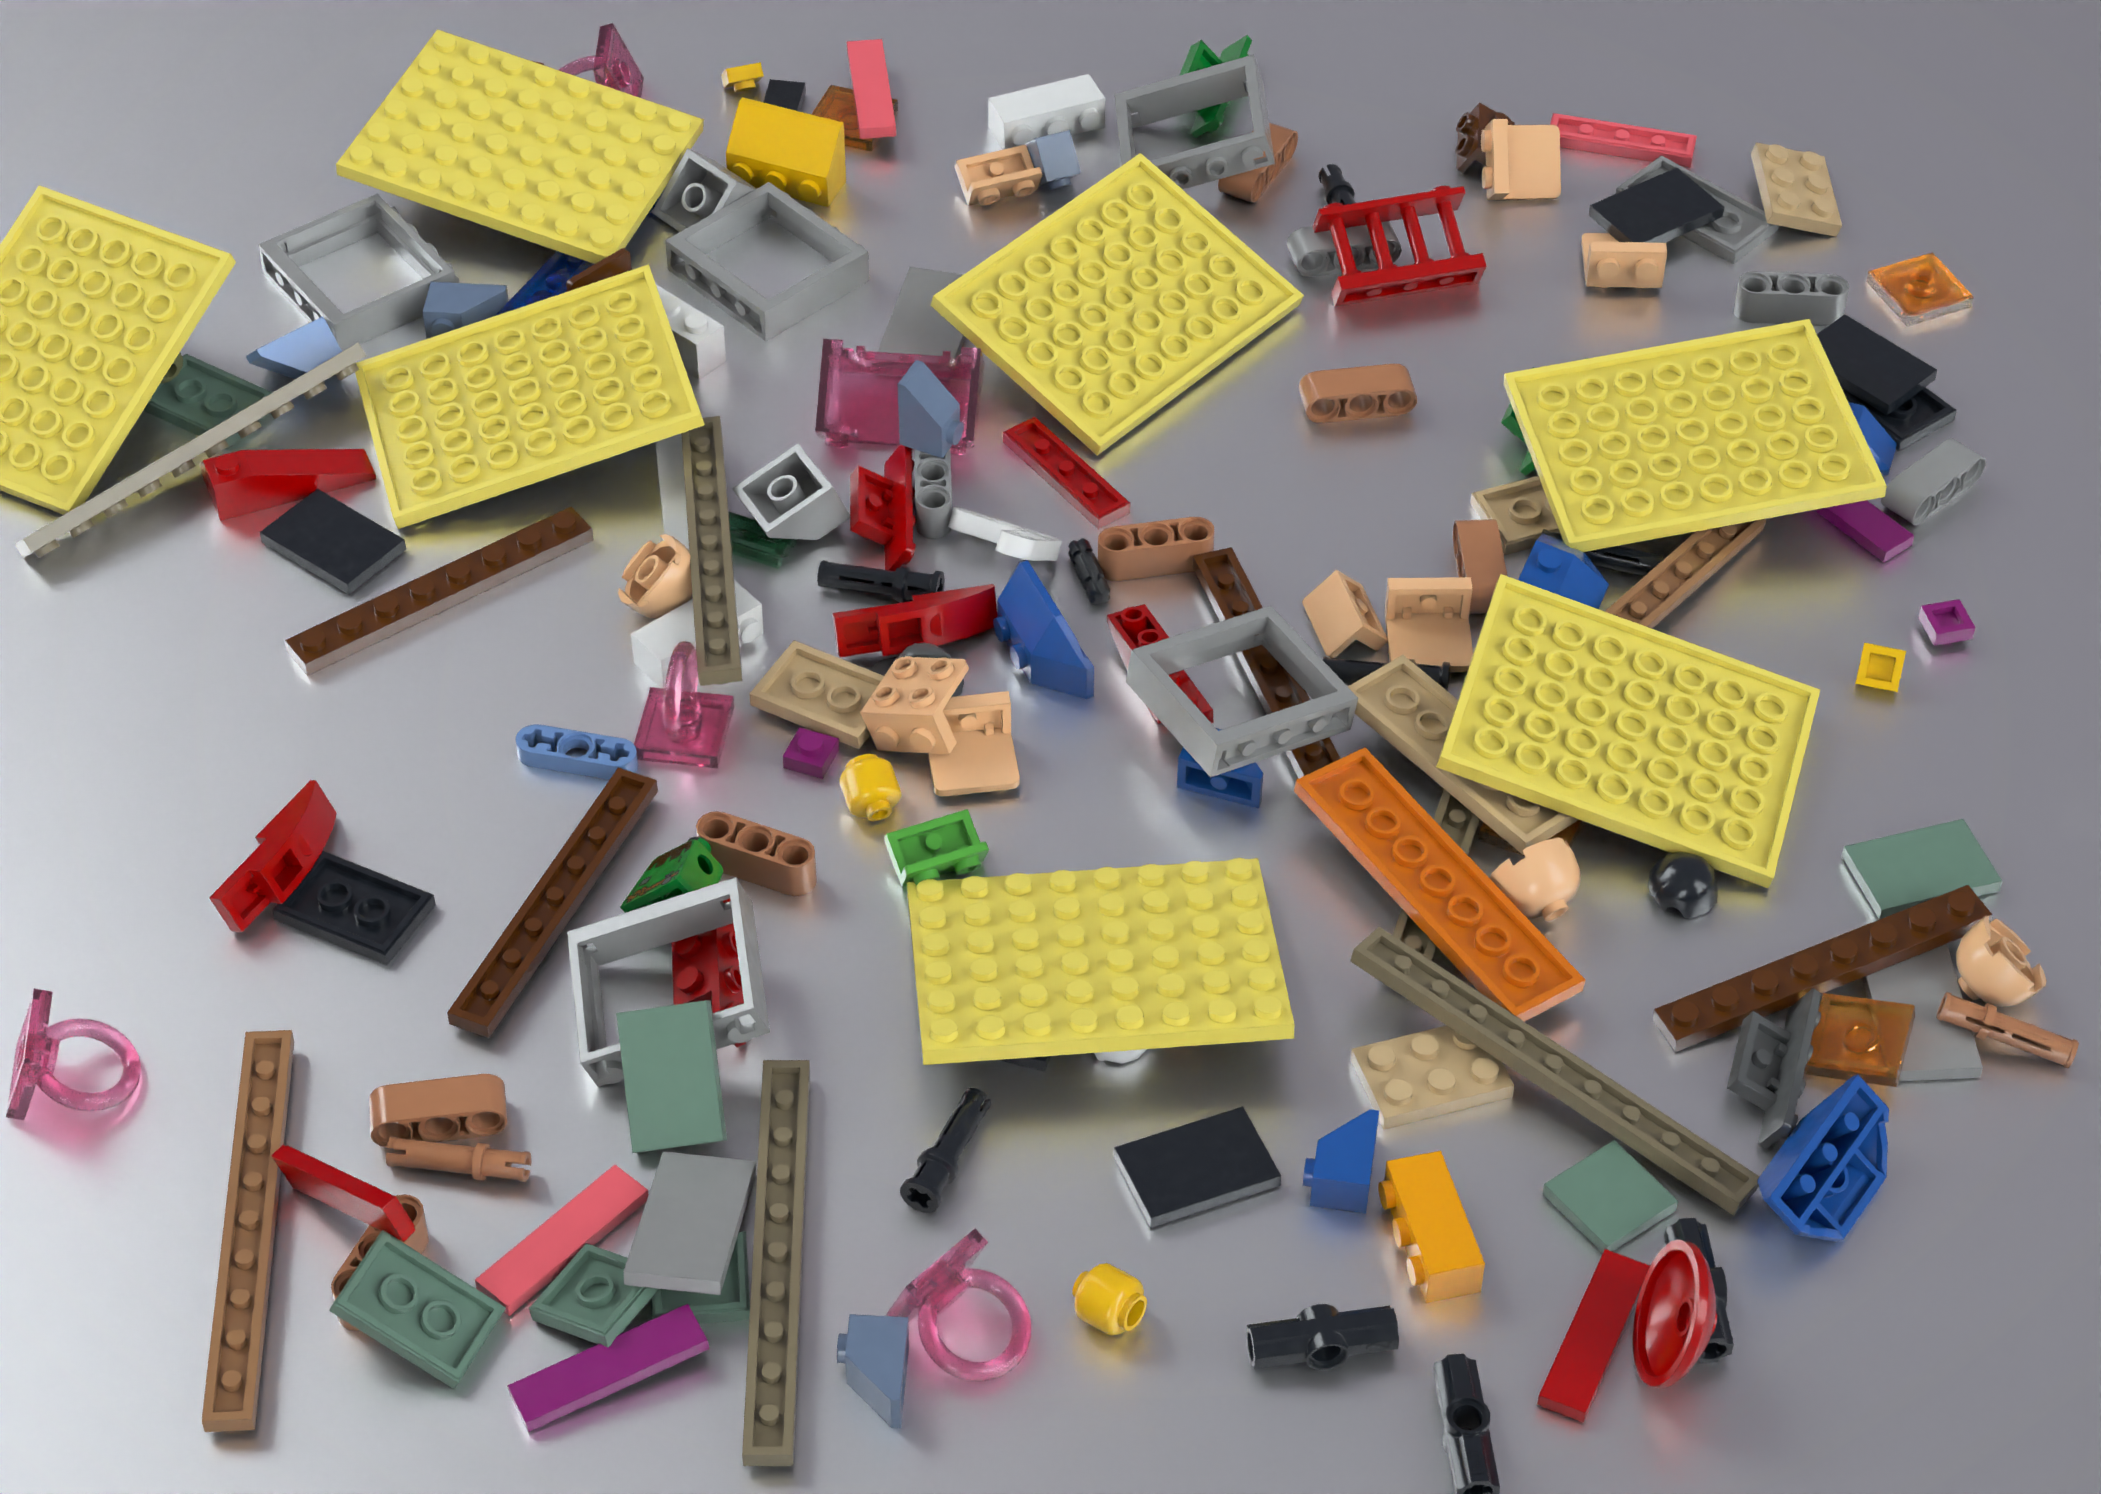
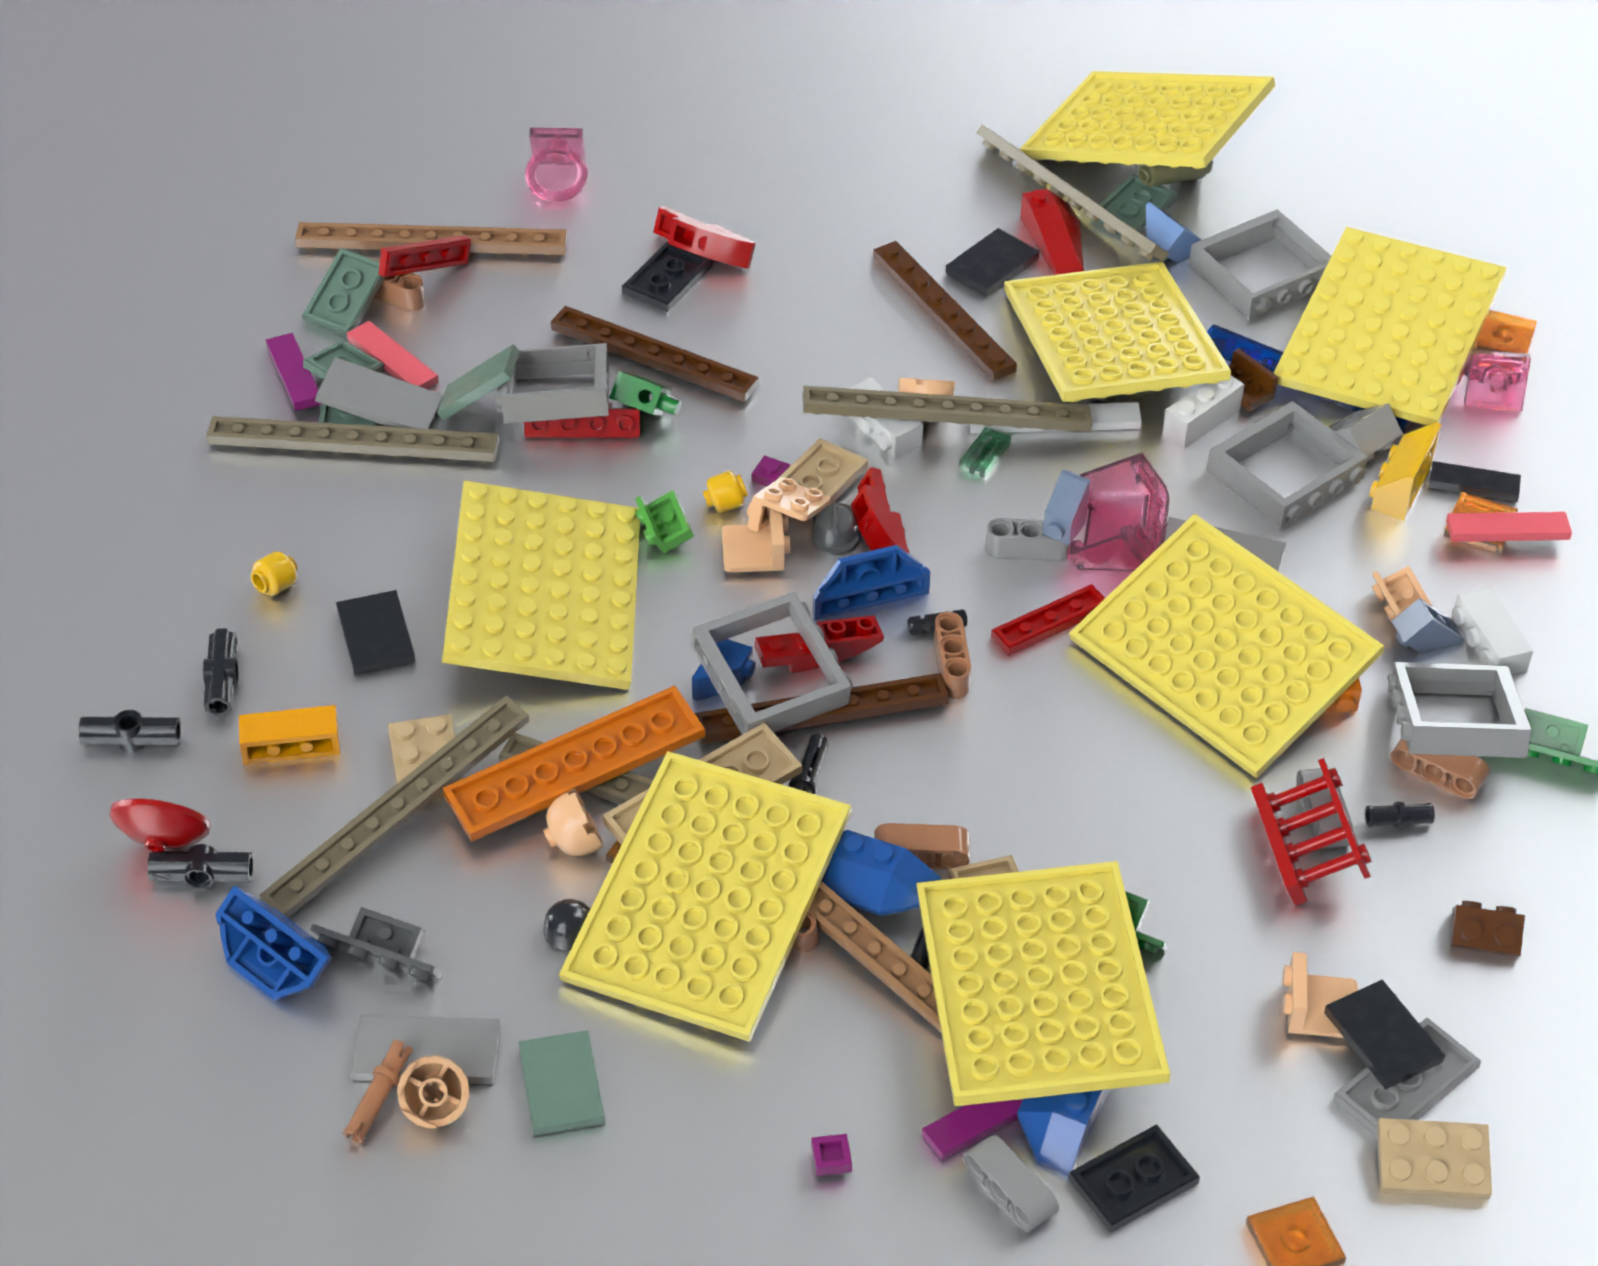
camera: 95 degrees right, 0 degrees up
nougat beam [369,1074,507,1147] -> none
nougat pin [386,1136,532,1182] -> none
sand blue slope [423,282,510,339] -> none
medium blue beam [515,724,638,780] -> none
clear pink tile [634,641,734,768] -> none
nougat beam [696,811,817,896] -> none
yellow plate [721,62,764,92] -> none
light grey slope [732,443,850,540] -> none
black pin [817,560,945,603] -> none
sand blue slope [837,1314,909,1428] -> none
red bracket [850,445,916,571] -> none
clear pink tile [885,1228,1032,1382] -> none
black pin [900,1088,991,1213] -> none
white beam [948,507,1062,561] -> none
nougat beam [1298,364,1417,423] -> none
light nougat panel [1302,569,1388,658] -> none
blue slope [1302,1109,1379,1214] -> none
light nougat bracket [1384,577,1473,672] -> none
light nougat bracket [1481,119,1561,200] -> none
red tile [1537,1249,1650,1423] -> none
sand green tile [1542,1140,1678,1253] -> none
coral tile [1550,113,1697,168] -> none
reddish brown plate [1653,885,1993,1052] -> none
light grey beam [1733,271,1849,326] -> none
clear orange tile [1805,993,1915,1087] -> none
black tile [1817,314,1937,415] -> none
yellow plate [1855,643,1906,692] -> none

